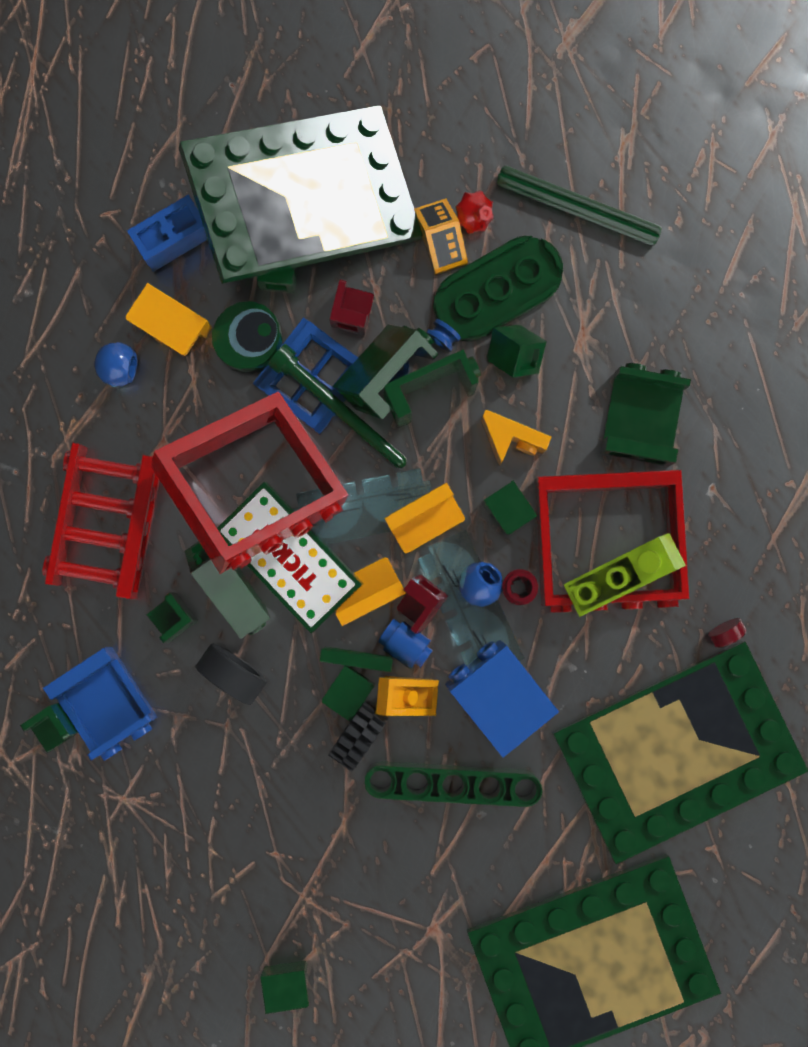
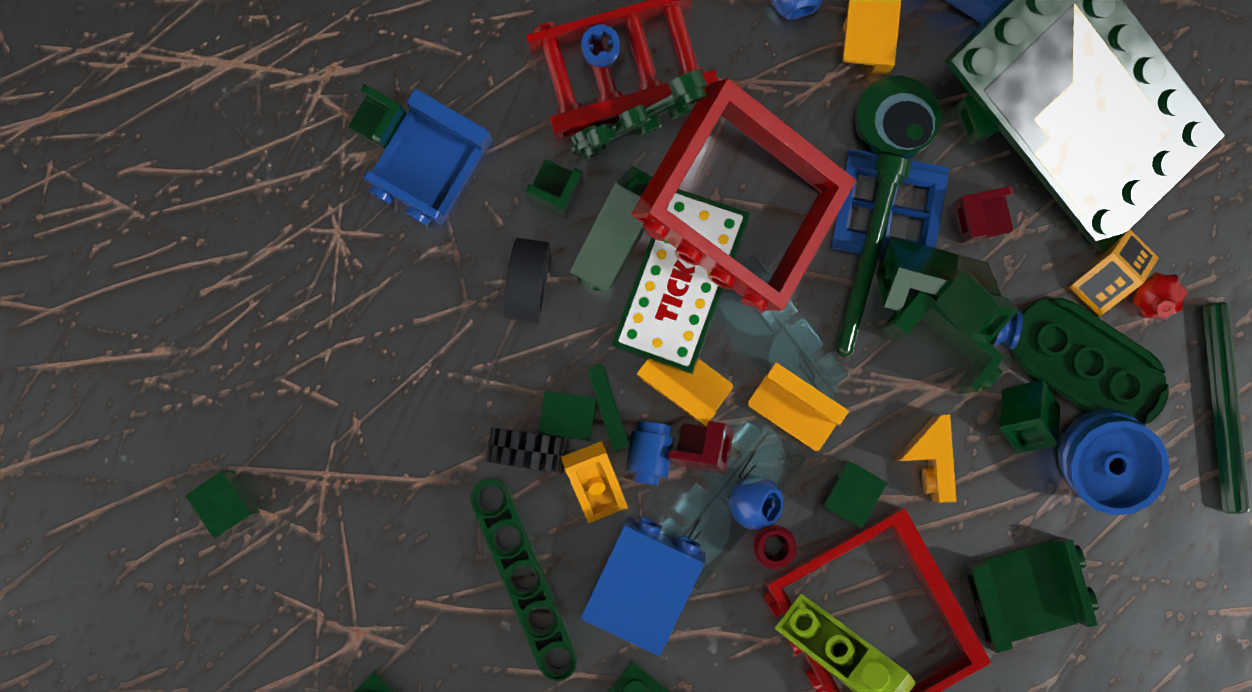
camera: 65 degrees right, 0 degrees up
none -> dark green plant [571,69,707,159]
none -> blue bush [581,24,620,68]
none -> dark green panel [935,271,1019,343]
none -> blue wheel [1058,408,1170,515]

